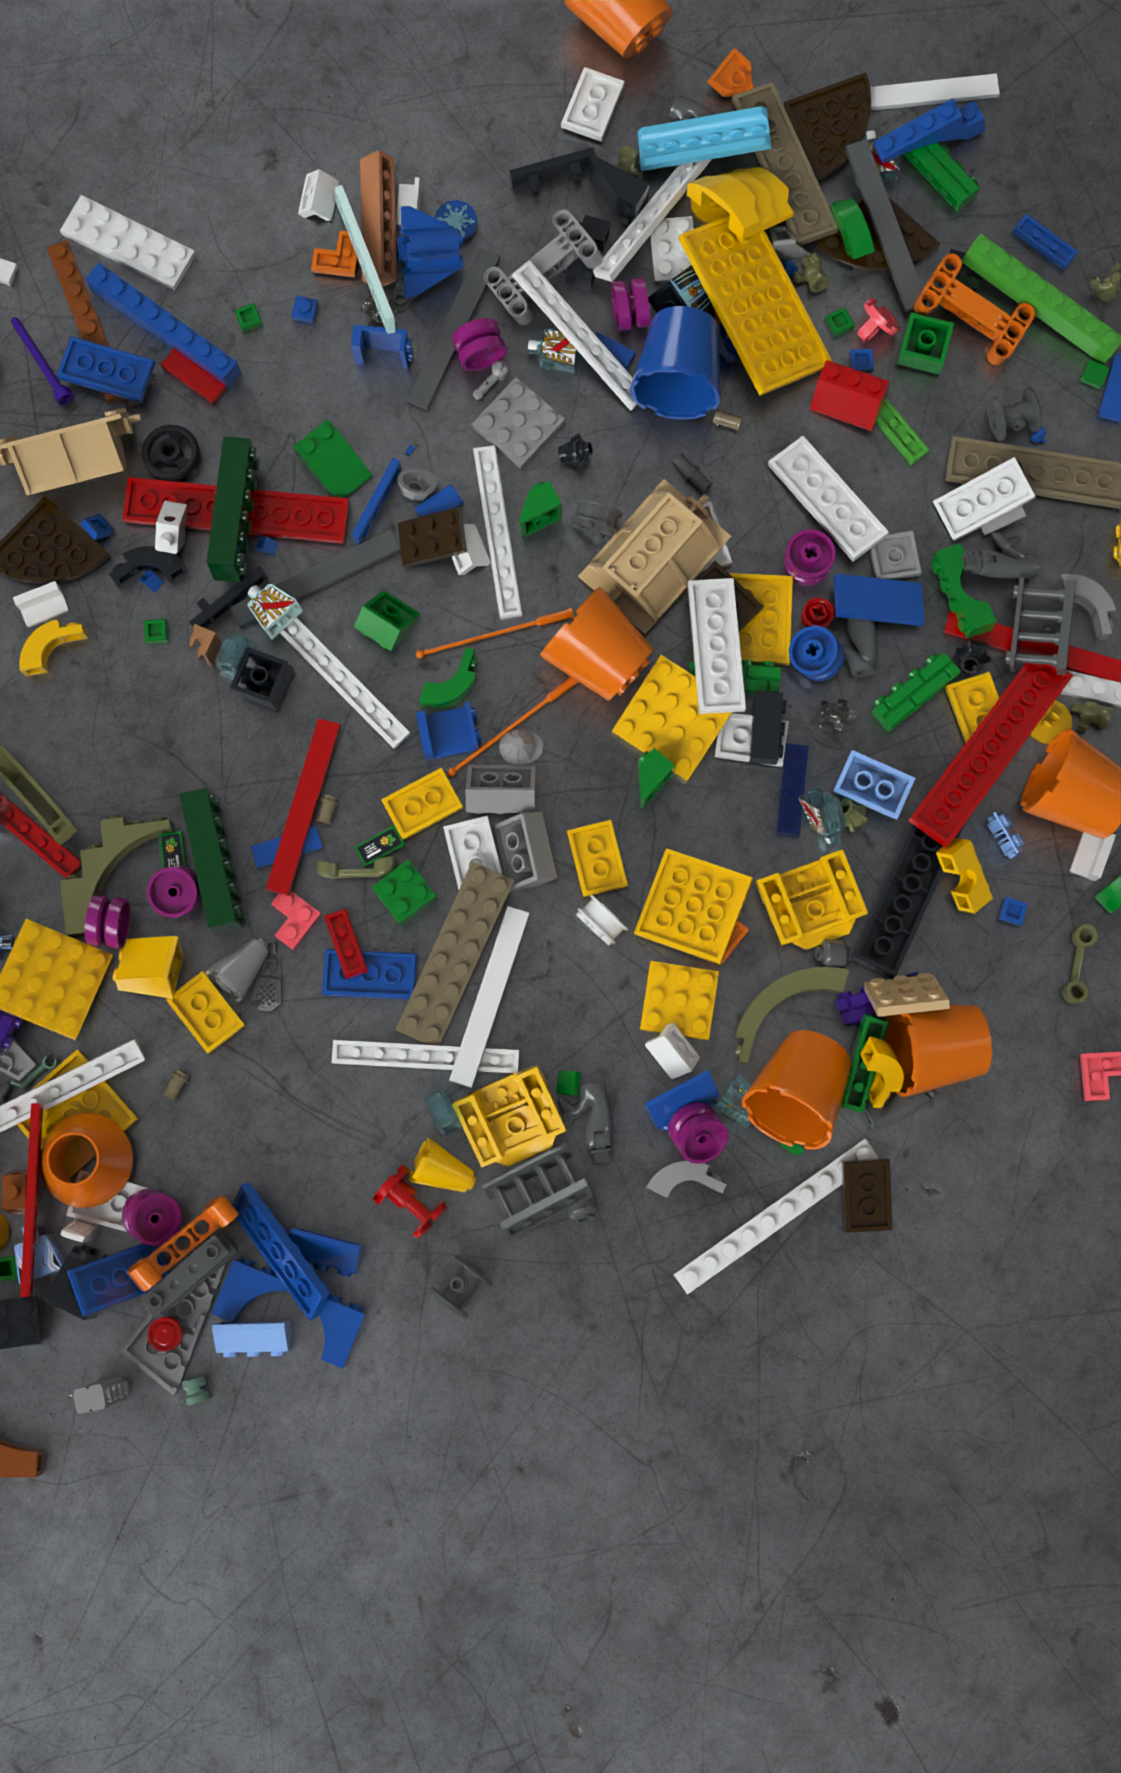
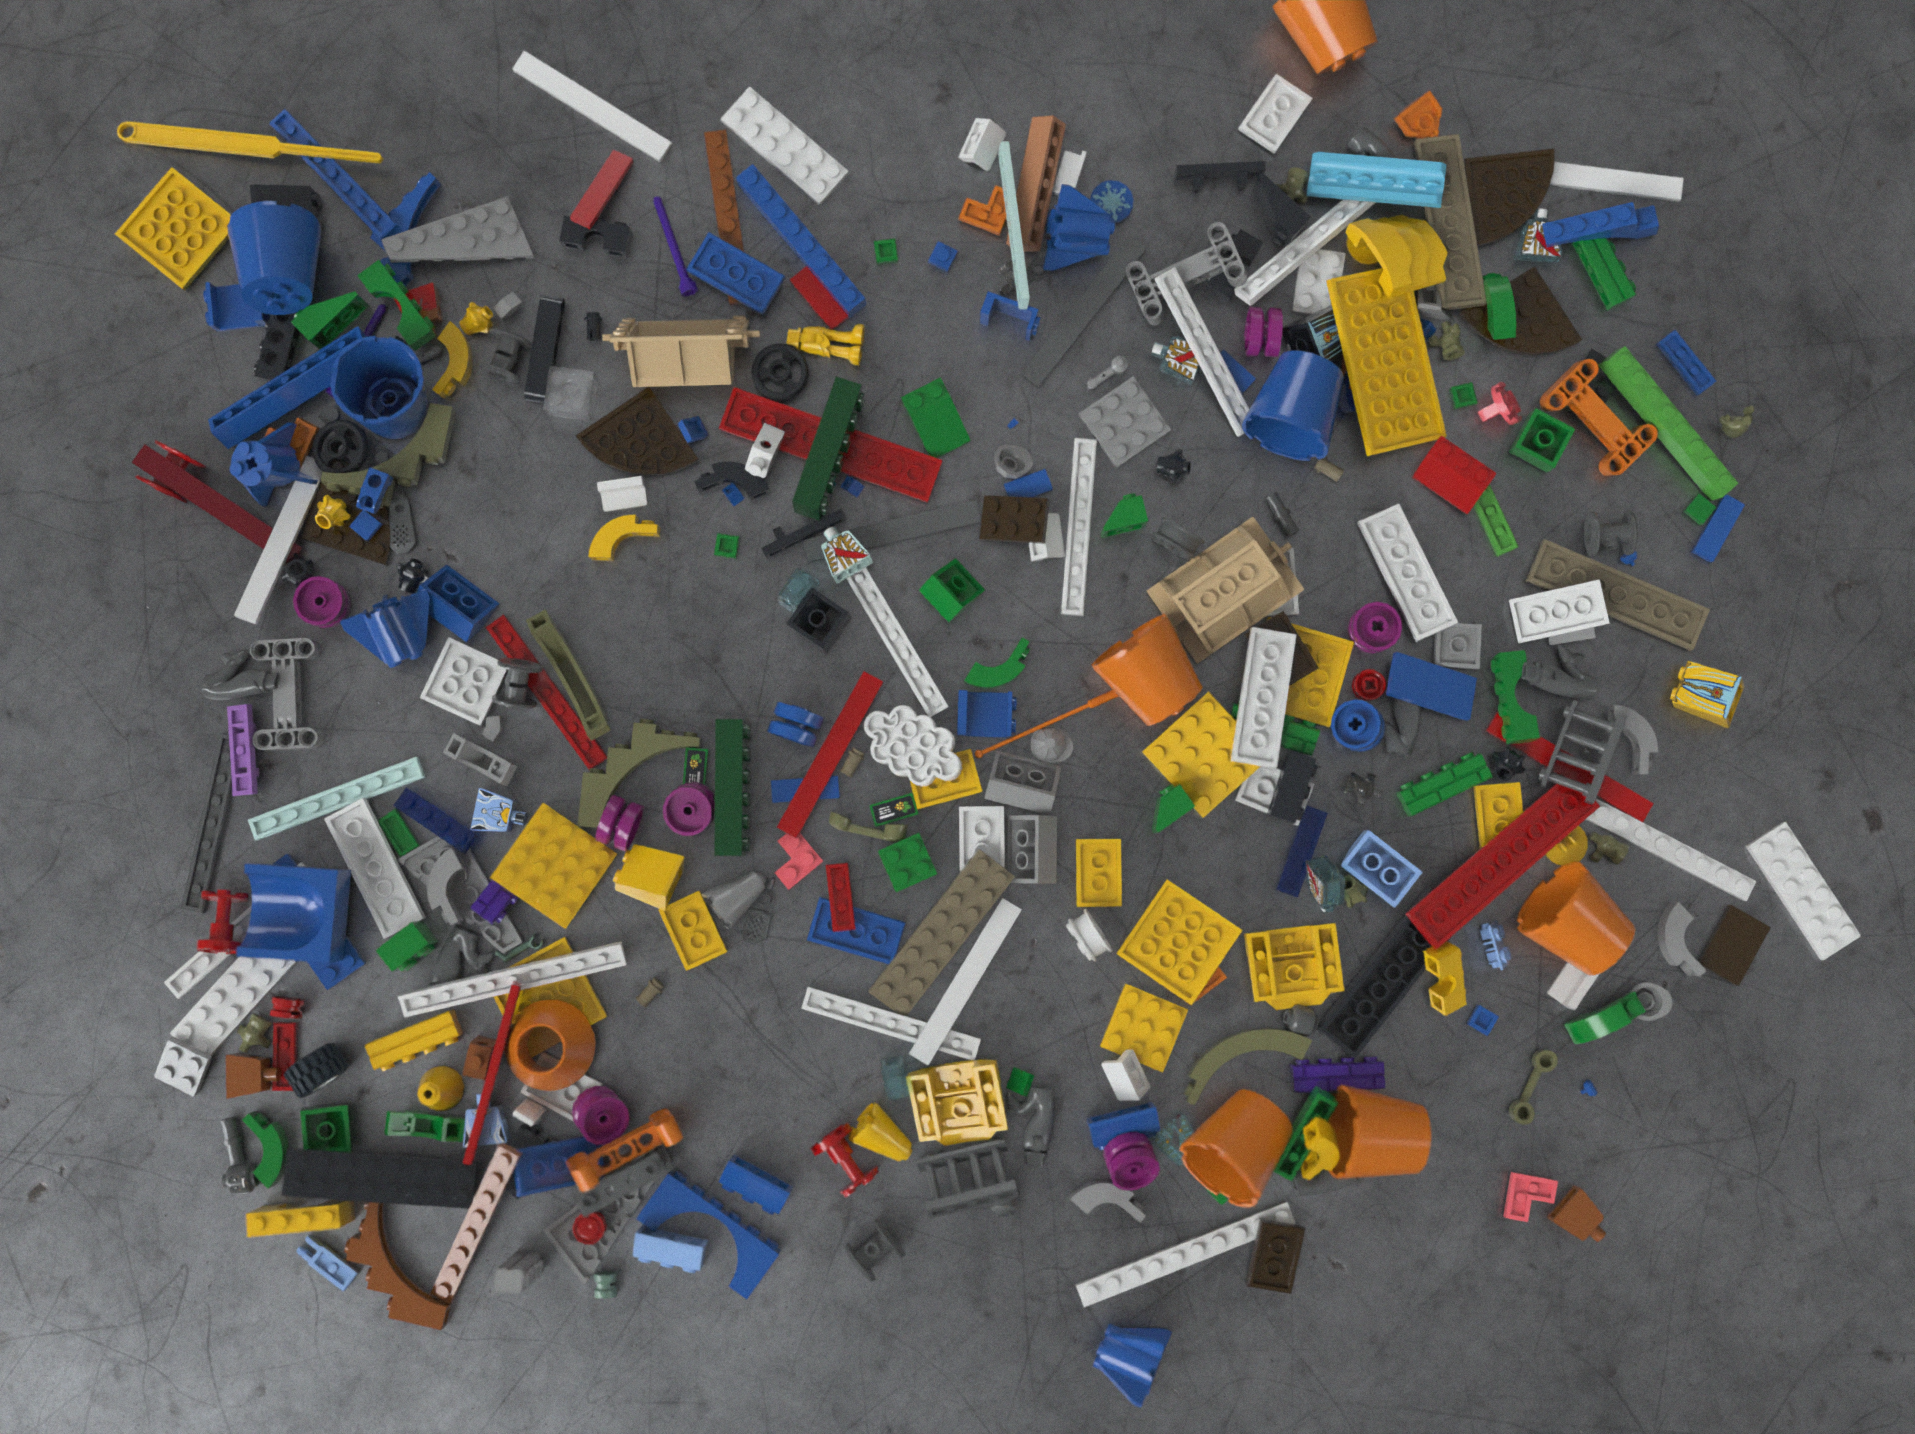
camera: 10 degrees right, 5 degrees up
medium nougat hinge [189,624,222,667] -> none
blue plate [232,1182,330,1321] -> none
blue tile [352,458,402,544] -> none
orange piece [416,607,574,658] -> none
magenta wheel [452,318,507,371] -> none
dark grey tile [845,139,927,312] -> none
blue plate [849,348,874,373] -> none
tan plate [864,973,950,1017] -> none
none -> plate [430,1142,522,1305]
none -> blue wheel [767,702,824,748]
none -> yellow piece [786,324,865,366]
none -> white plate [864,705,962,787]
none -> blue brick [1093,1323,1172,1408]

